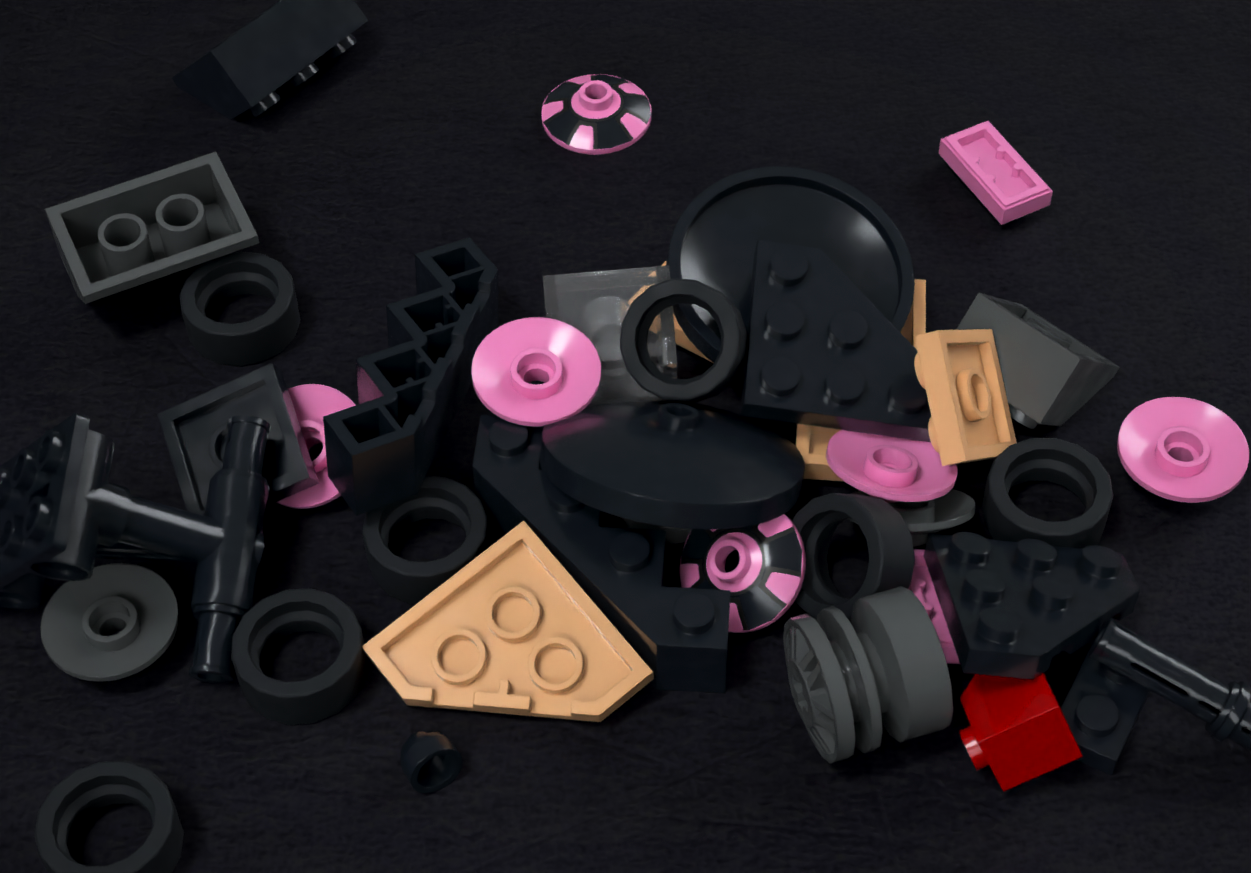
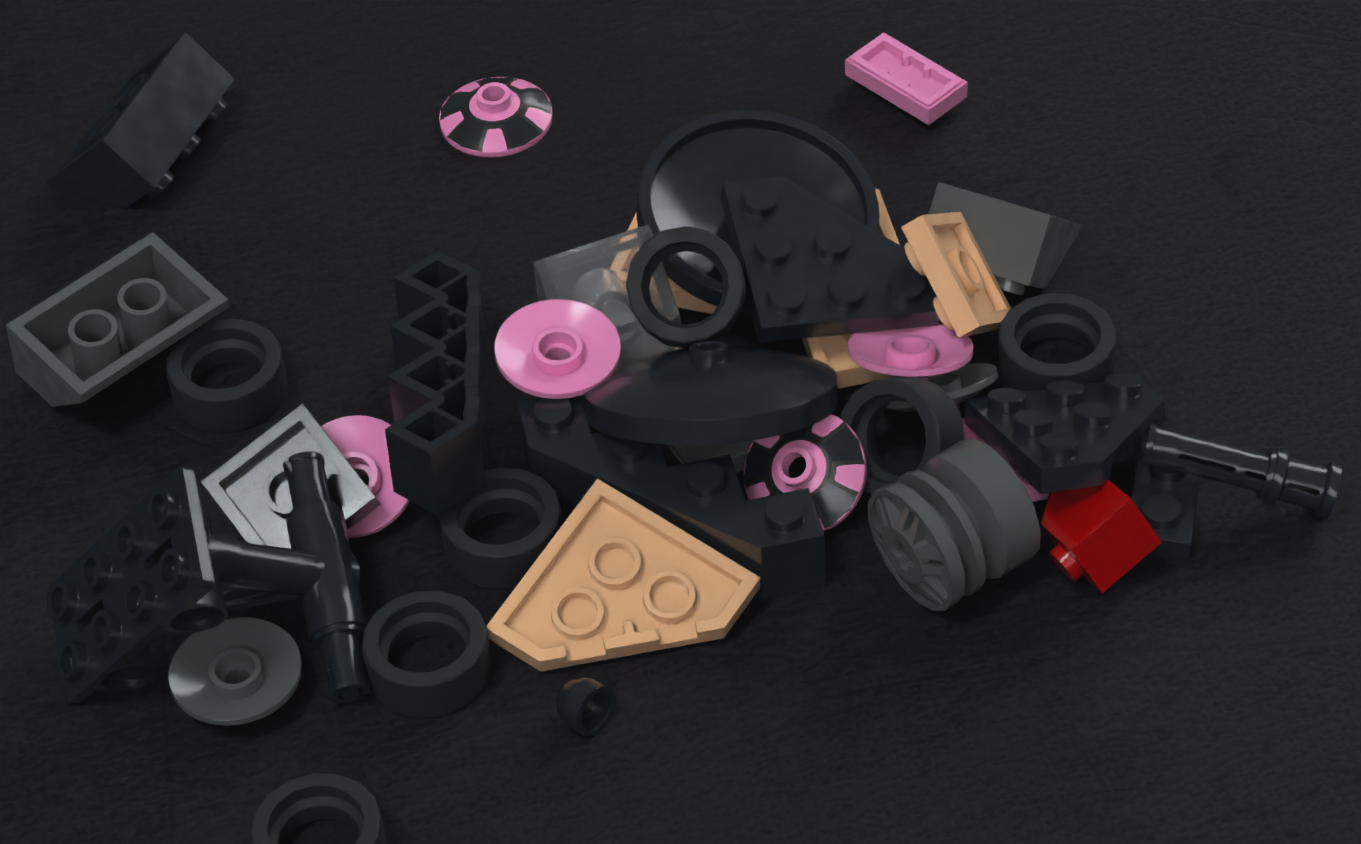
camera: 15 degrees left, 5 degrees down
bright pink dish [1117,397,1249,503] -> none

